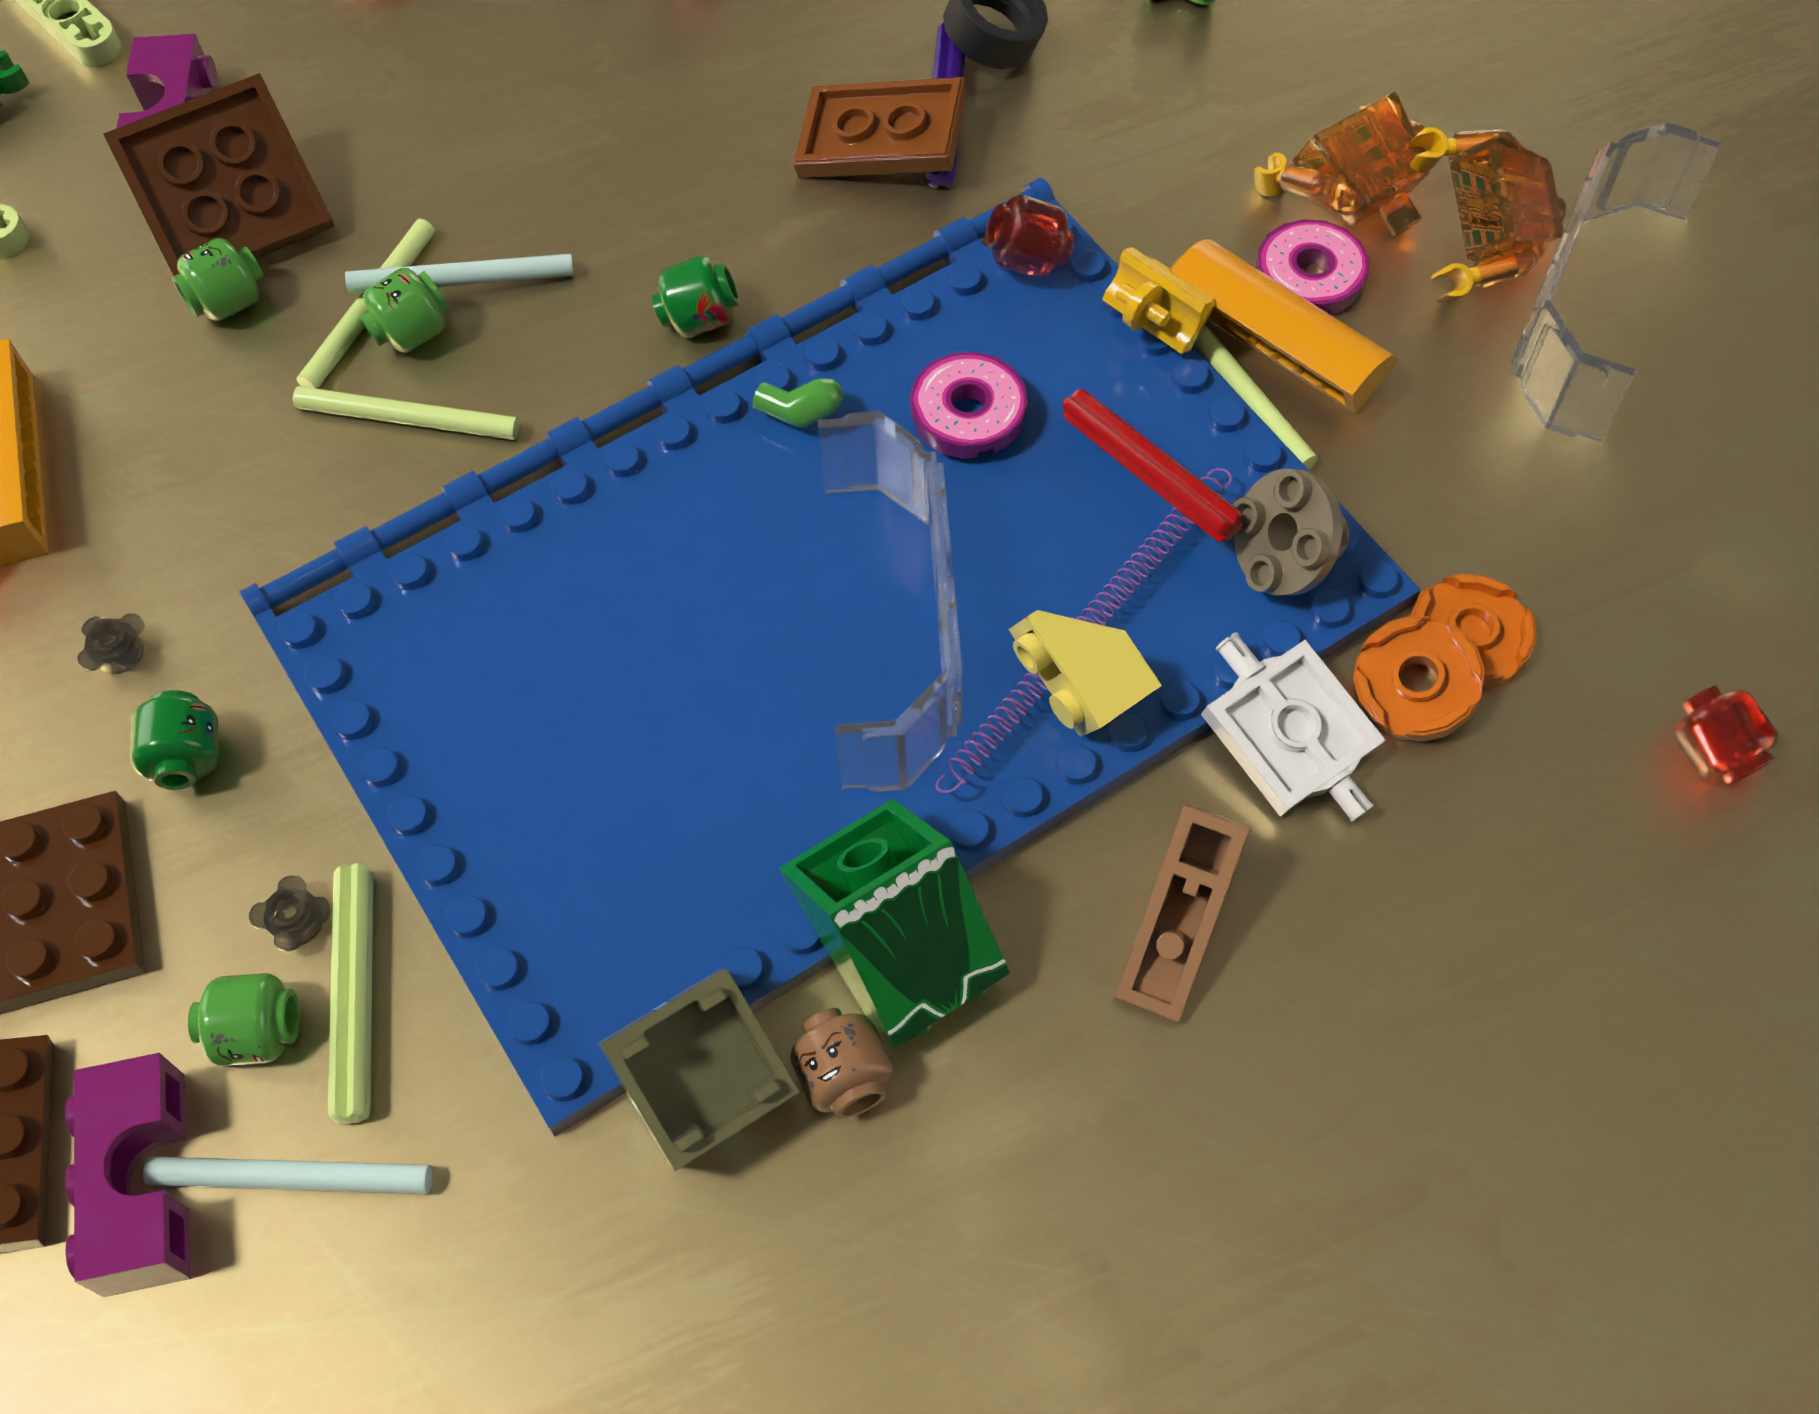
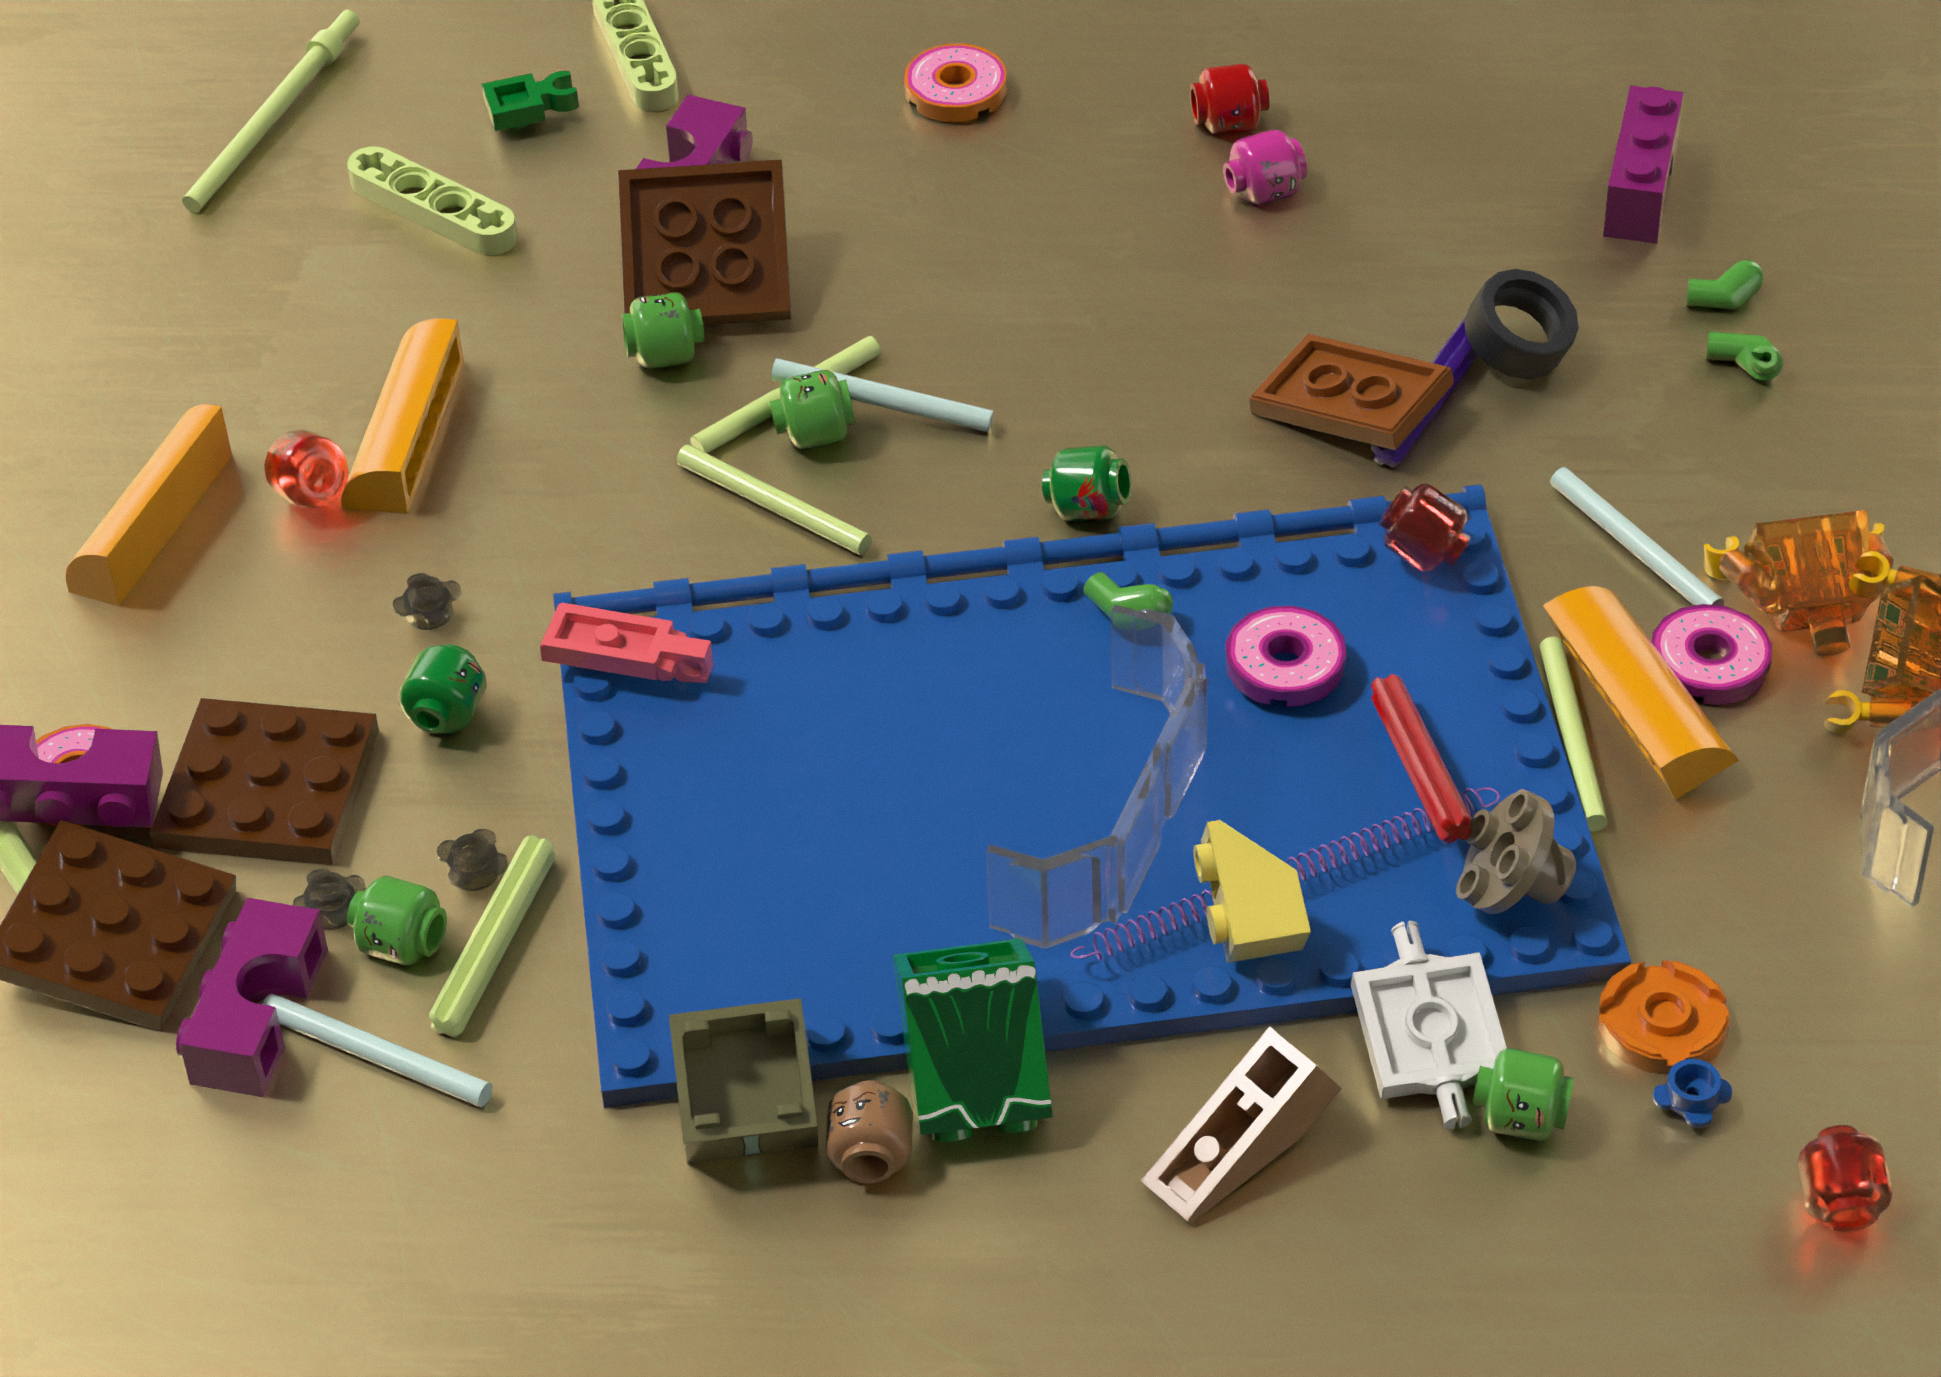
camera: 25 degrees right, 15 degrees down
yellow hips [1102,247,1215,354] -> none
orange tile [1353,615,1485,742] -> none
none -> clear smoke plate [293,868,366,930]
none -> coral hinge [540,603,714,683]
none -> bright green head [1472,1048,1574,1141]
none -> light aqua bar [1550,467,1725,606]
none -> blue plate [1653,1059,1732,1128]

